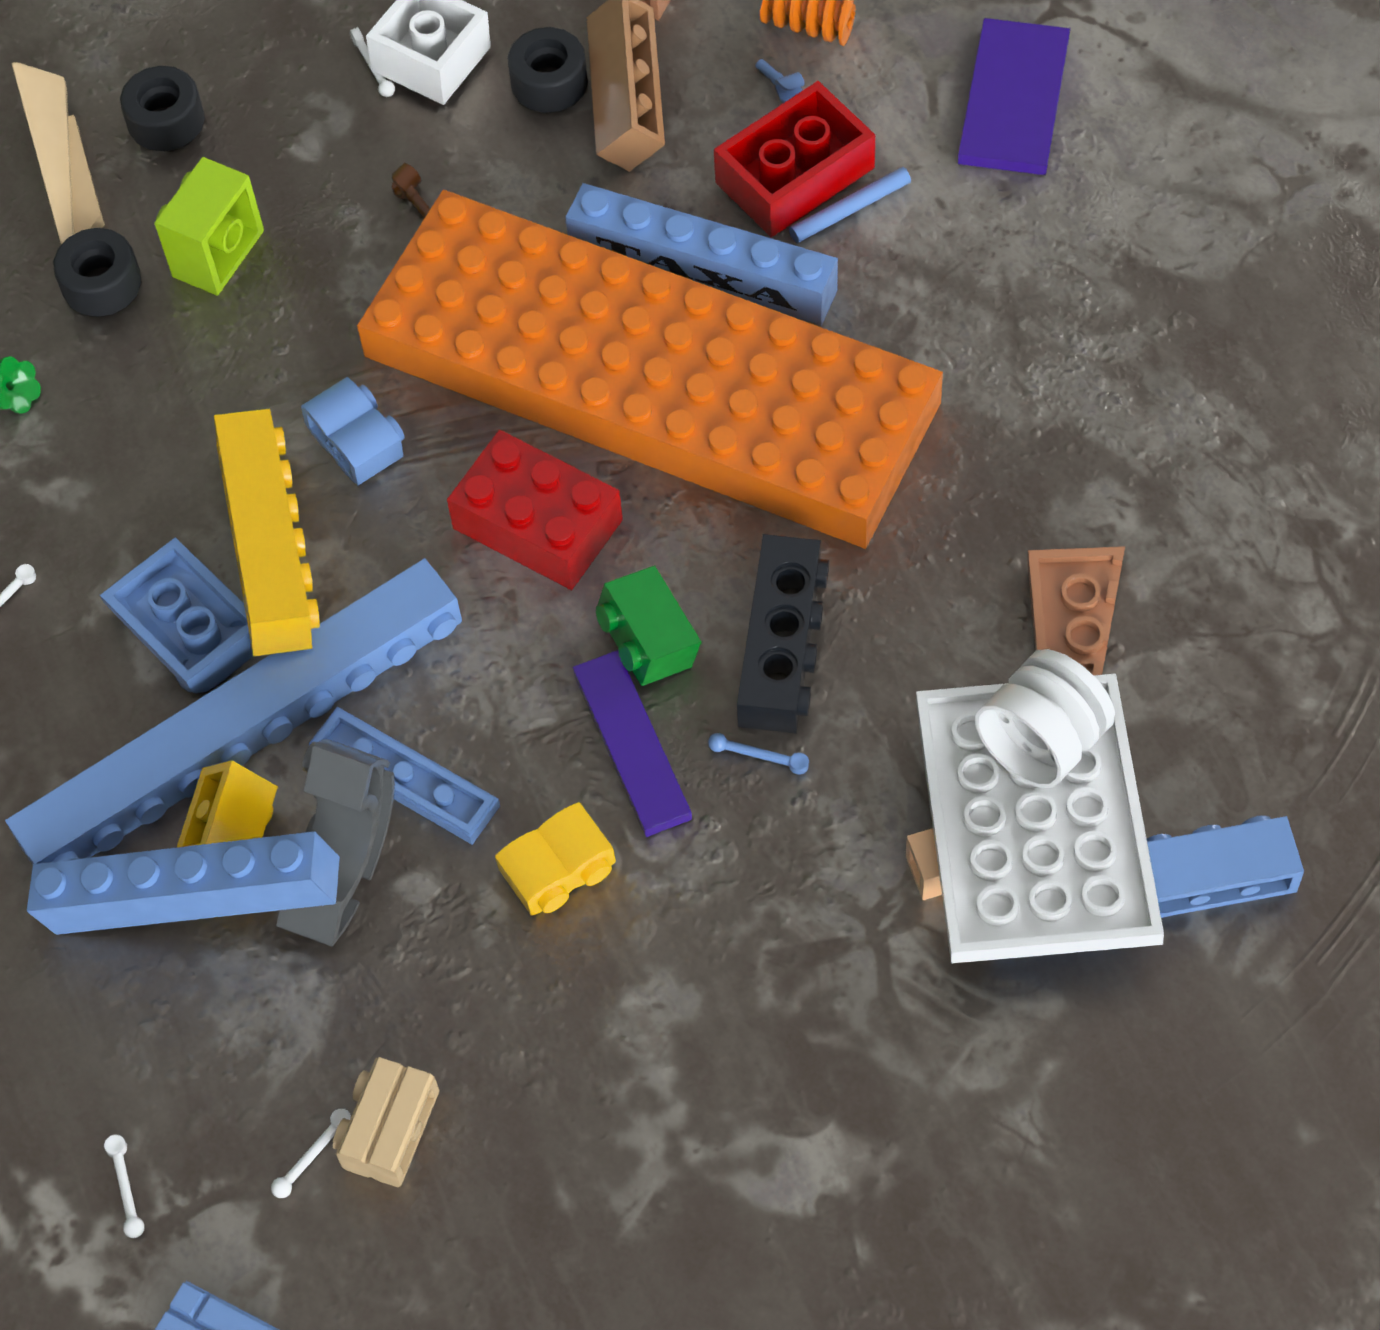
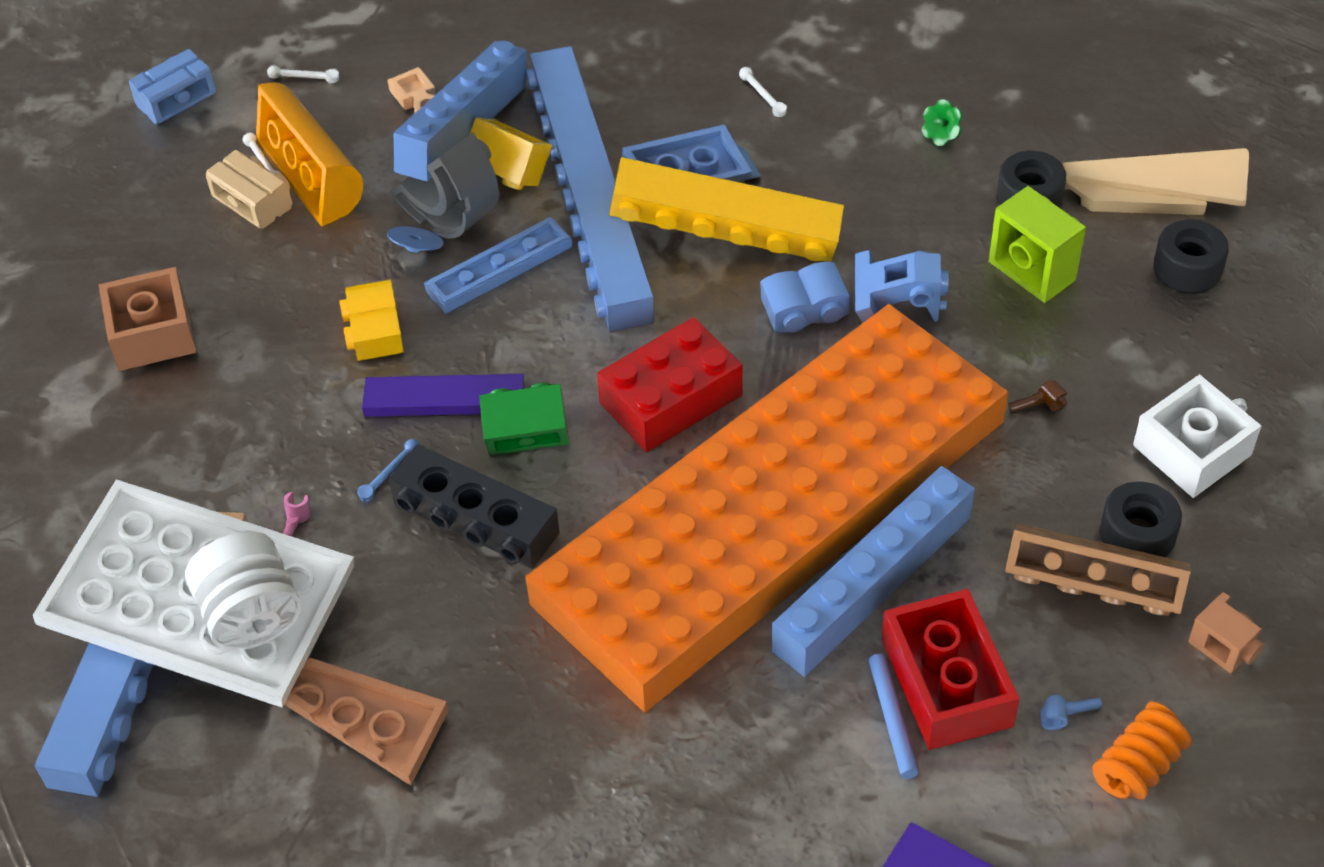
camera: 110 degrees right, 10 degrees down
none -> nougat brick [98,267,197,371]
none -> light orange brick [256,83,364,227]
none -> bright pink hand [283,492,311,537]
none -> medium blue piece [387,226,443,253]
none -> light nougat plate [388,67,436,113]
none -> medium blue tile [855,250,949,323]

